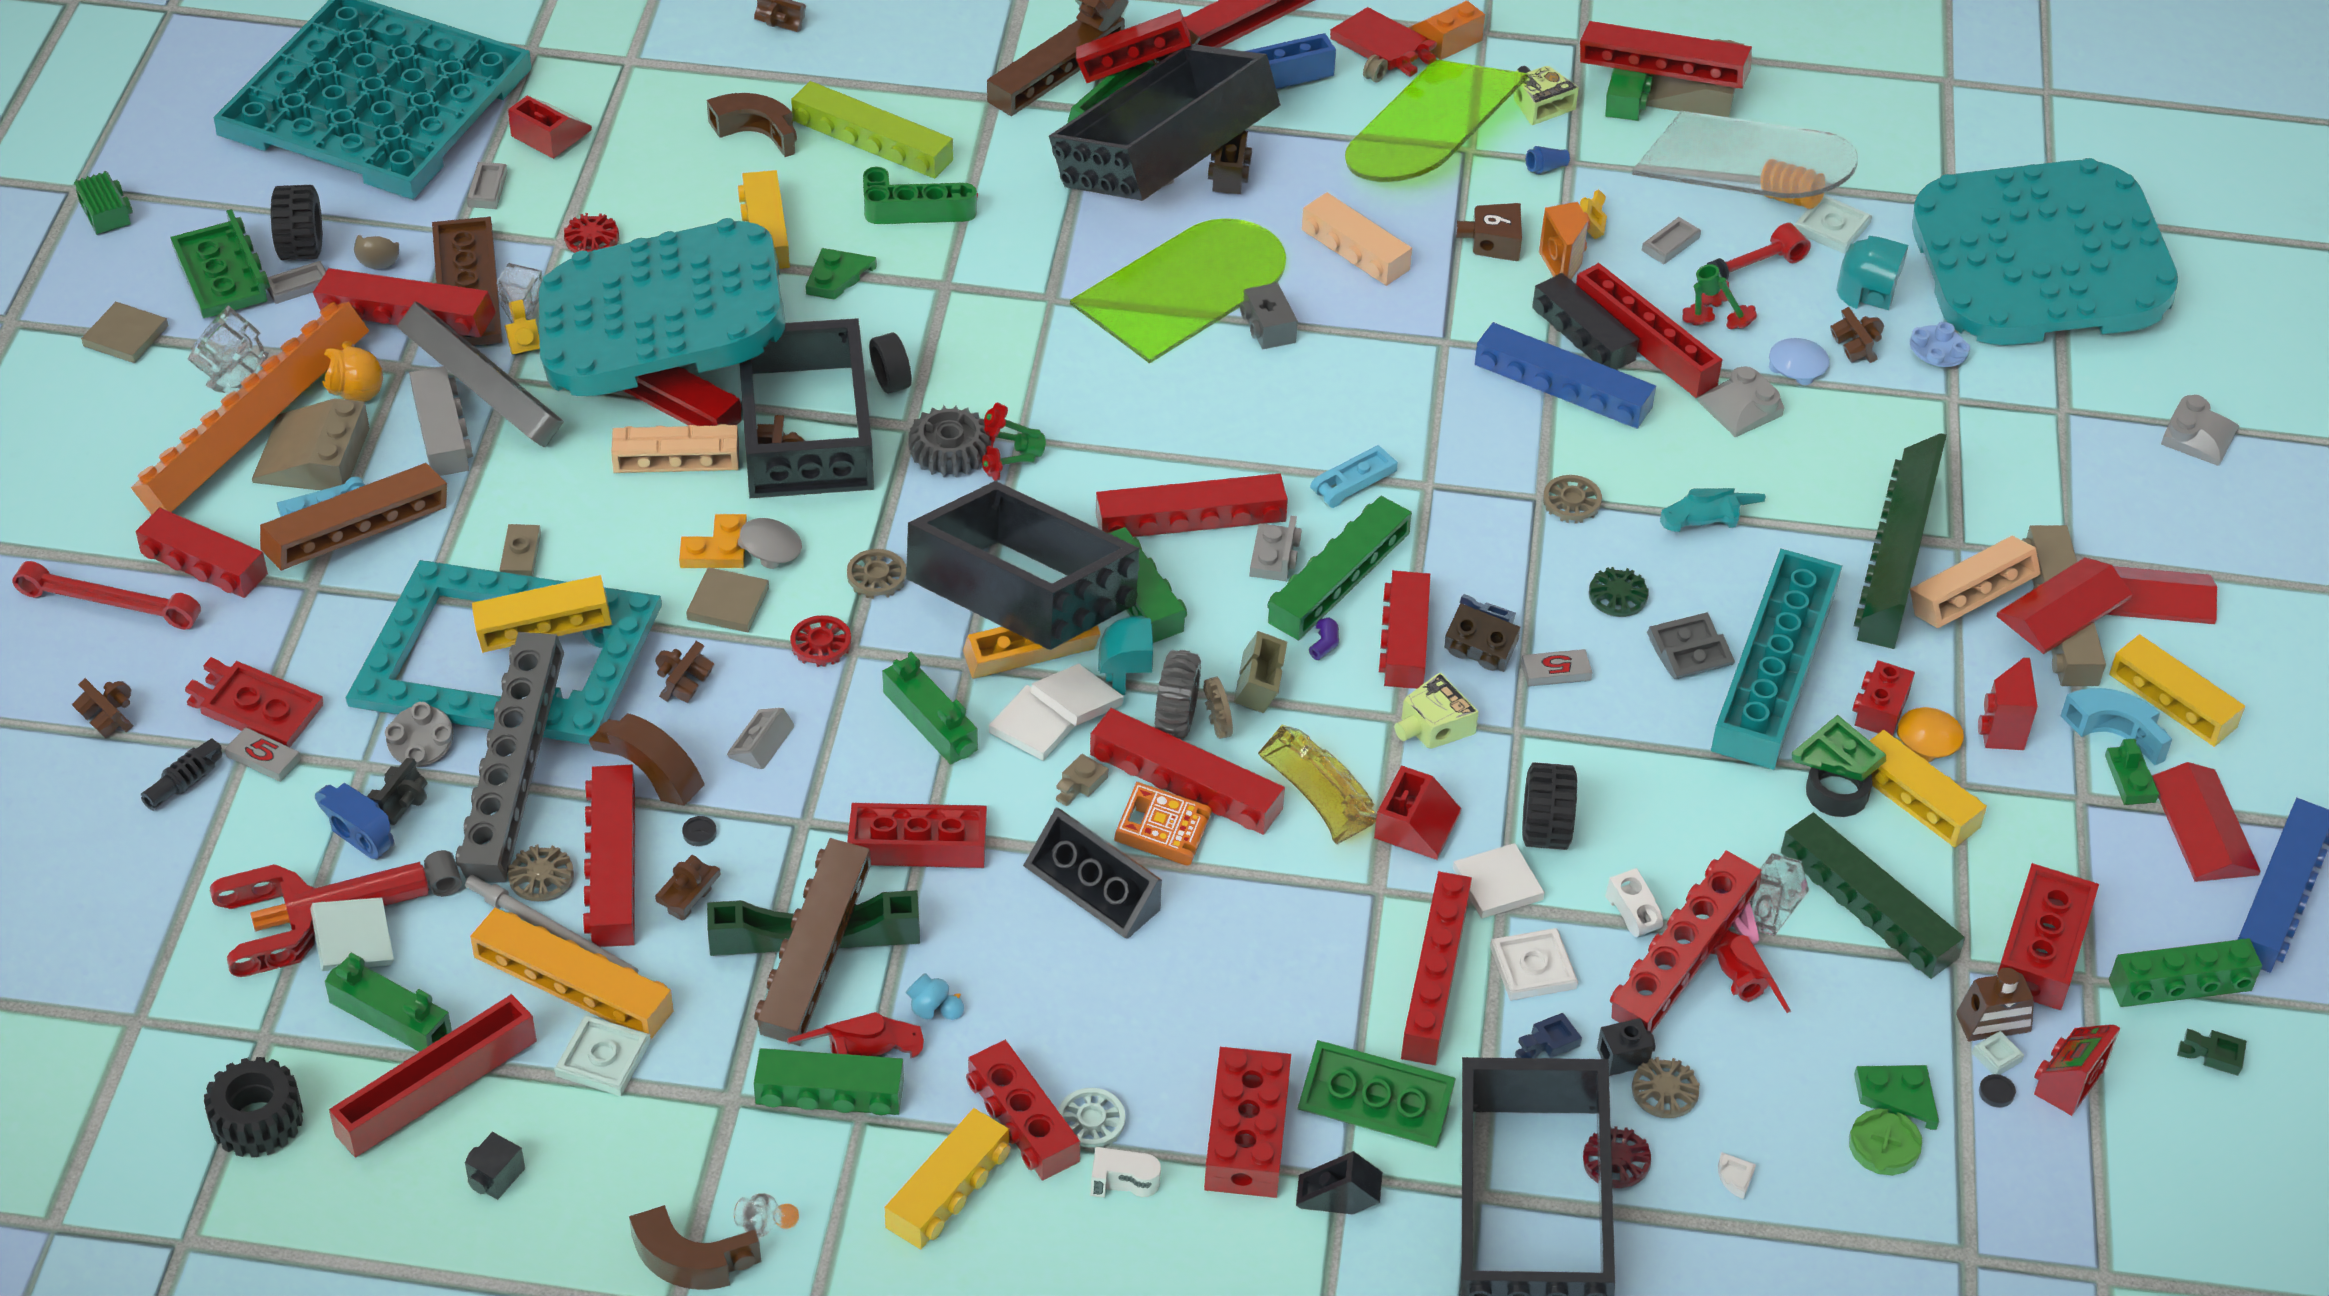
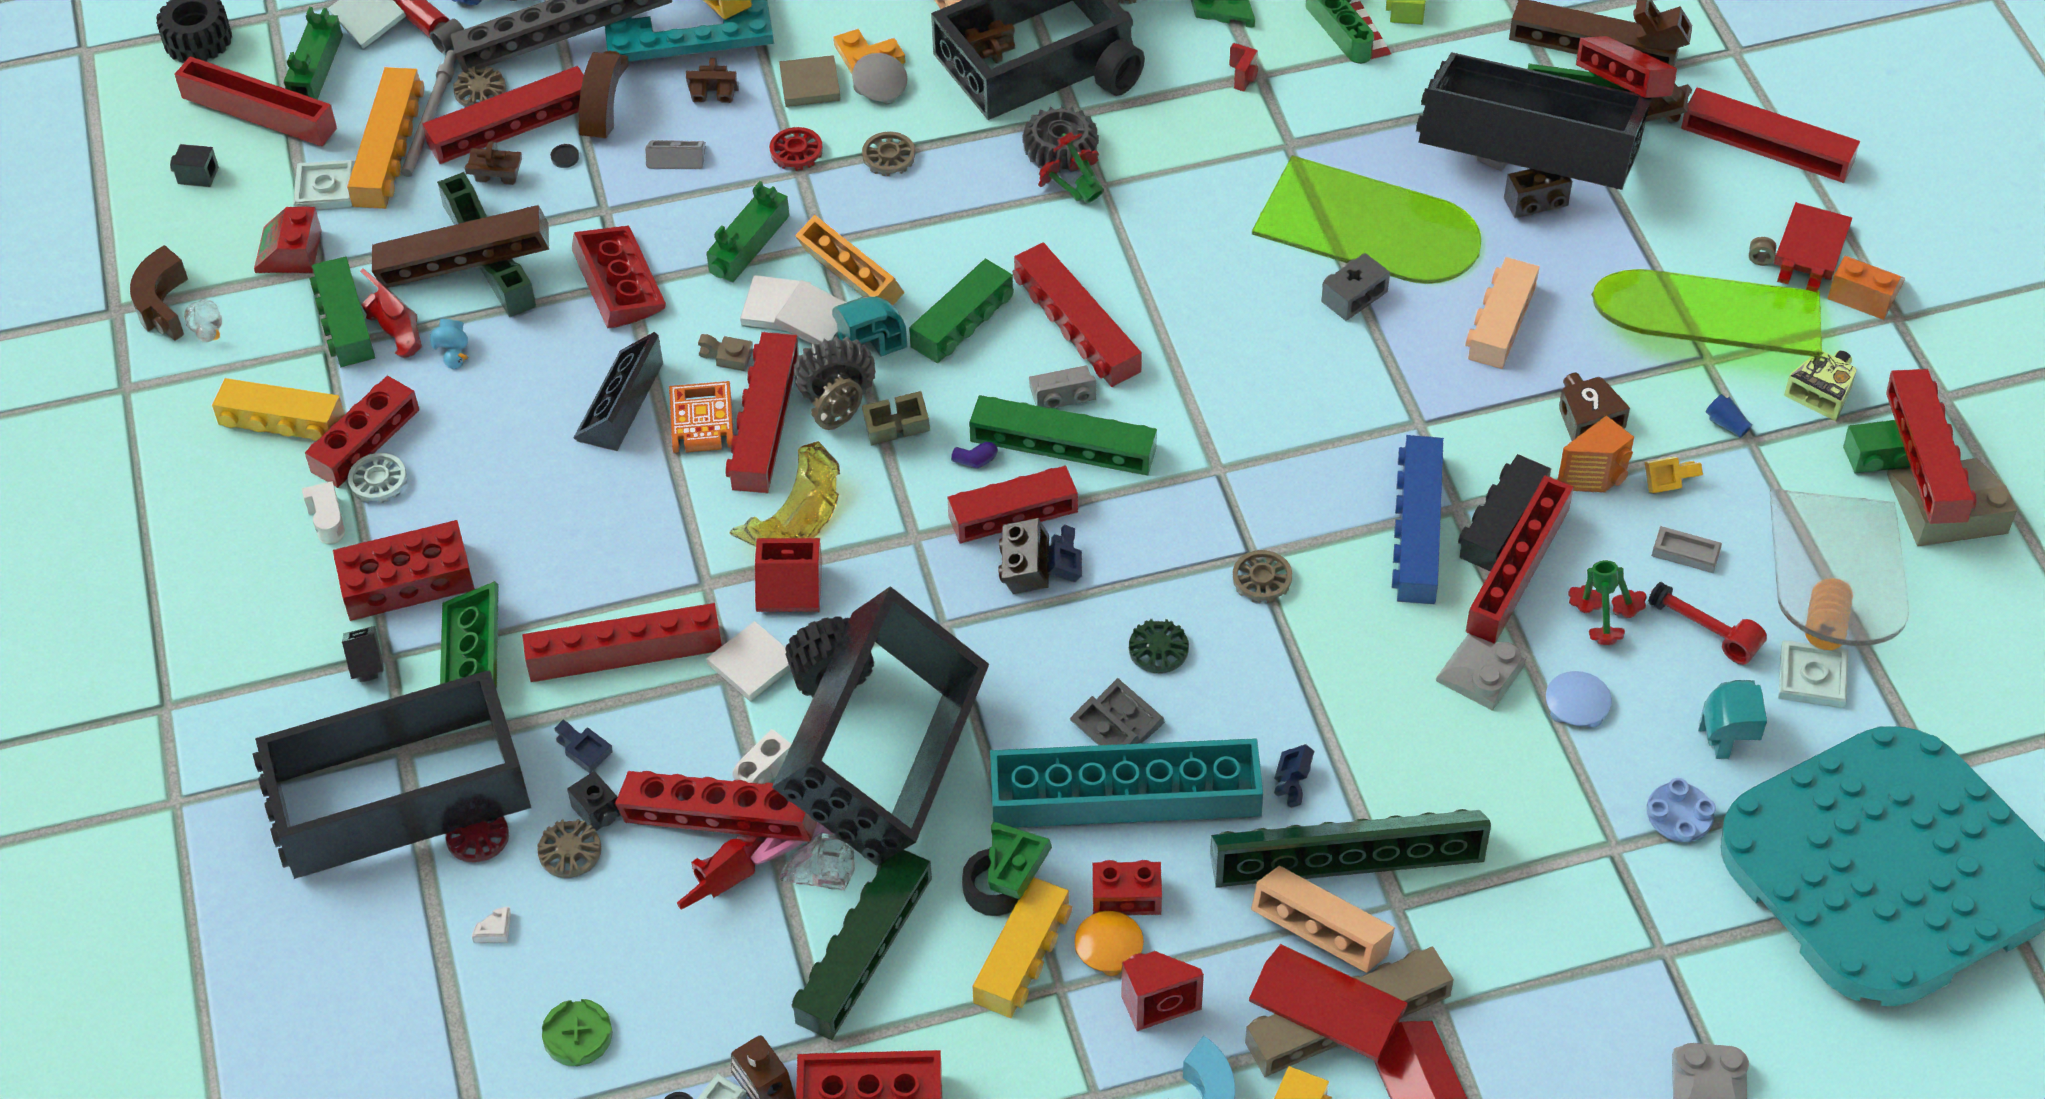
camera: 70 degrees right, 5 degrees up
black door [906,481,1140,650] -> none
blue brick [1246,33,1336,89] -> none
medium azure plate [1310,445,1398,508] -> none
yellowish green torso [1394,672,1479,749] -> none
white tile [1490,928,1578,1001] -> none
light grey tile [1521,649,1592,686] -> none
teal animal [1660,488,1766,532] -> none
reddish brown hips [1830,307,1884,363] -> none
green wing [1854,1065,1939,1130] -> none
none -> red slope [254,207,322,273]
none -> black door [772,586,990,866]
none -> red bracket [1229,43,1258,92]
none -> dark blue plate [1274,744,1315,808]

